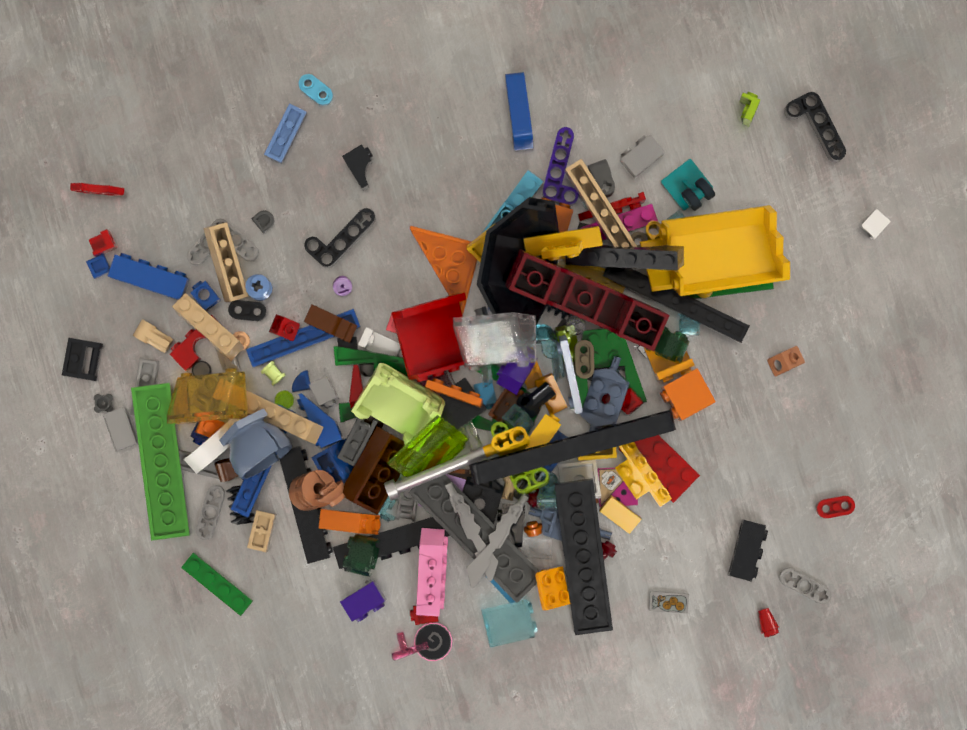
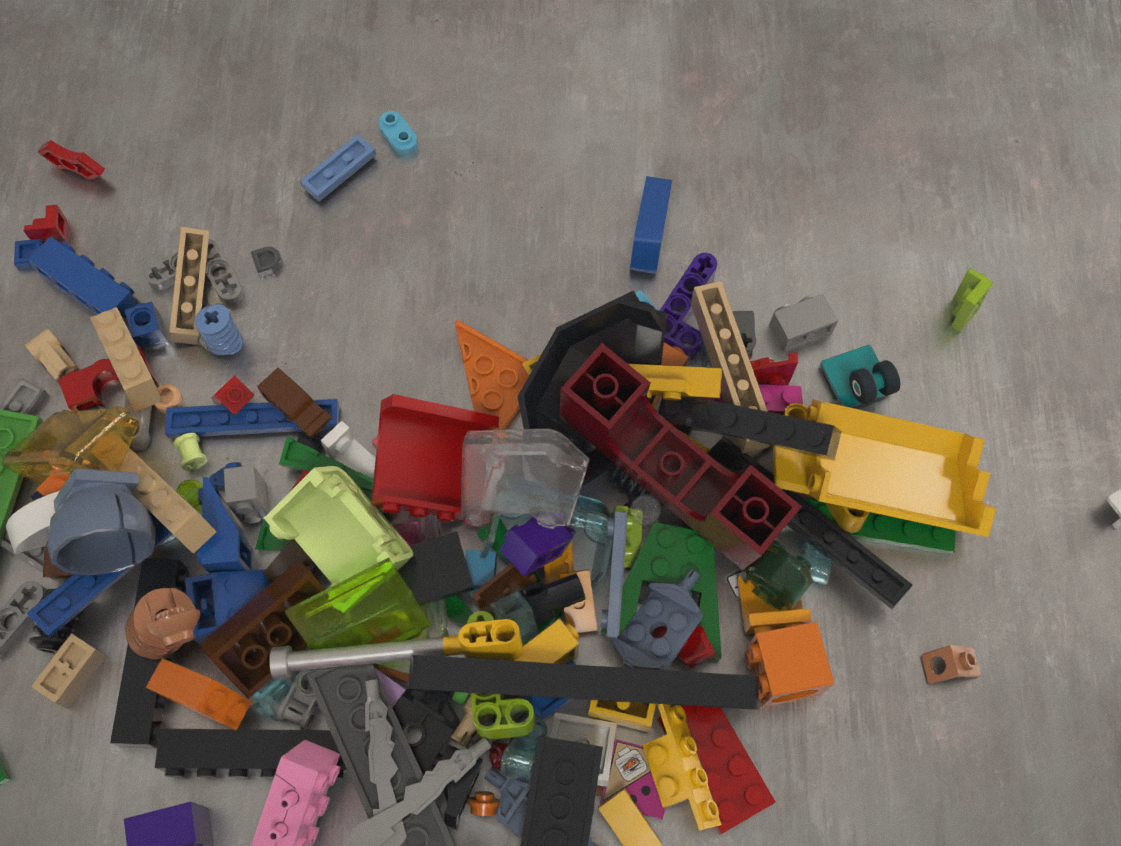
camera: 15 degrees right, 20 degrees down
black plate [228,300,267,322] -> none
black beam [304,208,376,268] -> none
medium lavender tile [333,276,352,296] -> none
dark grey hinge [337,417,378,466] -> none
black arch [342,144,373,191] -> none
clear green brick [343,534,380,577] -> none
orange plate [425,378,483,408] -> none
dark tan plate [574,340,594,379] -> none
black beam [784,92,846,163] -> none

